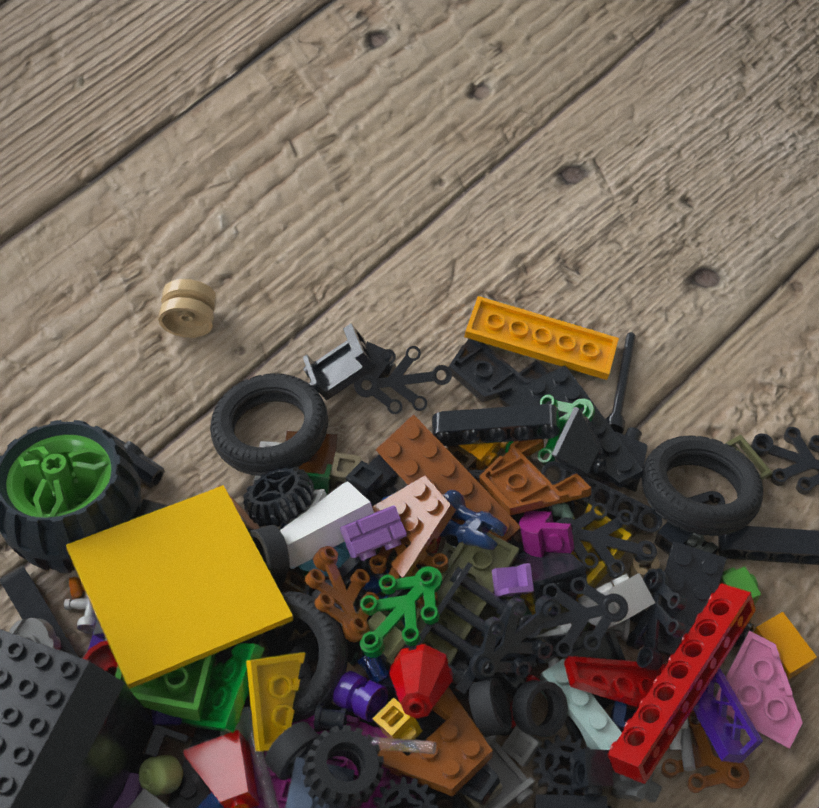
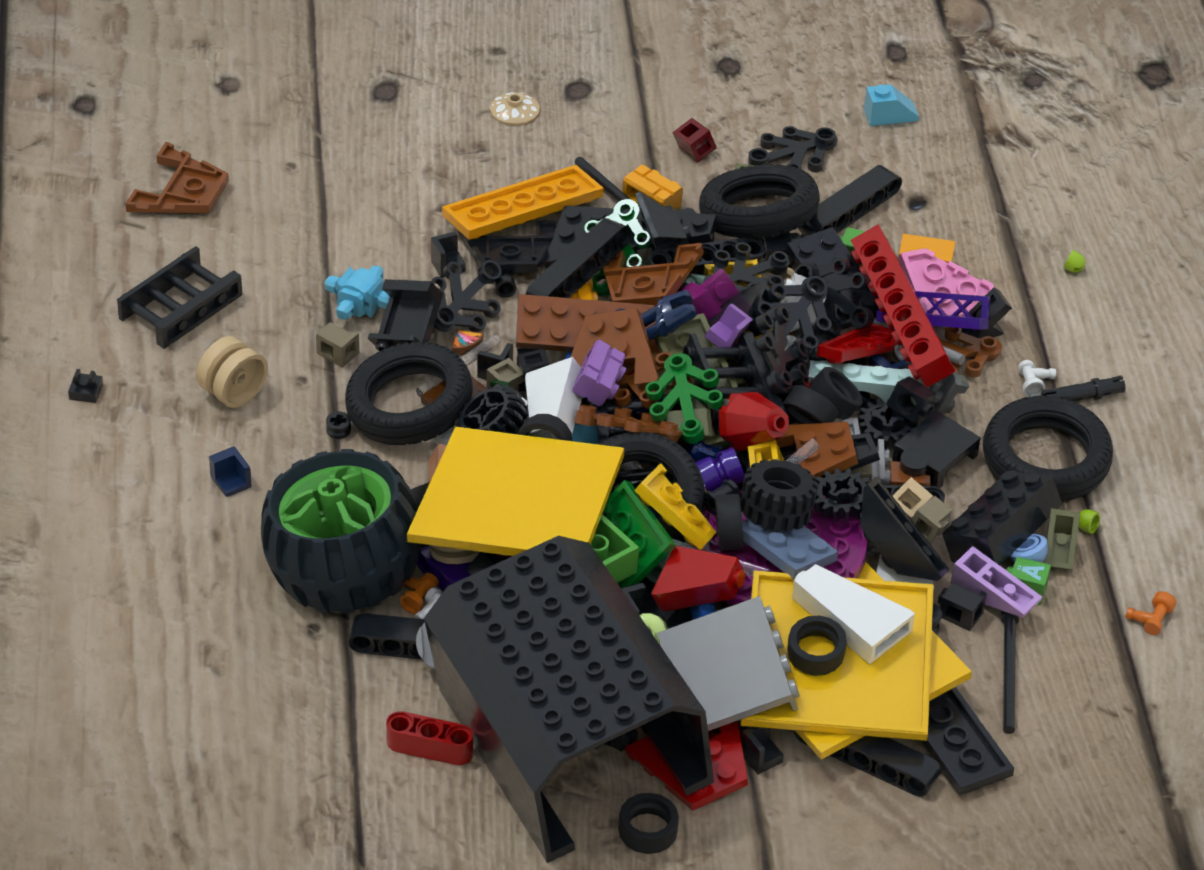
camera: 50 degrees left, 15 degrees down
none -> black tile [68,369,103,403]
none -> black fence [117,246,242,349]
none -> dark orange wing [125,142,229,213]
none -> dark blue panel [209,446,252,497]
none -> dark tan brick [316,322,360,367]
none -> medium azure piece [325,265,390,320]
none -> black bush [326,411,351,439]
none -> clear bar [416,334,501,397]
none -> black panel [431,232,466,278]
none -> tile [451,329,484,355]
none -> black panel [477,343,513,380]
none -> tan dish [490,92,540,126]
none -> black hinge [494,274,517,298]
none -> light orange brick [622,164,683,210]
none -> dark red brick [672,118,717,163]
none -> black slope [961,287,1012,338]

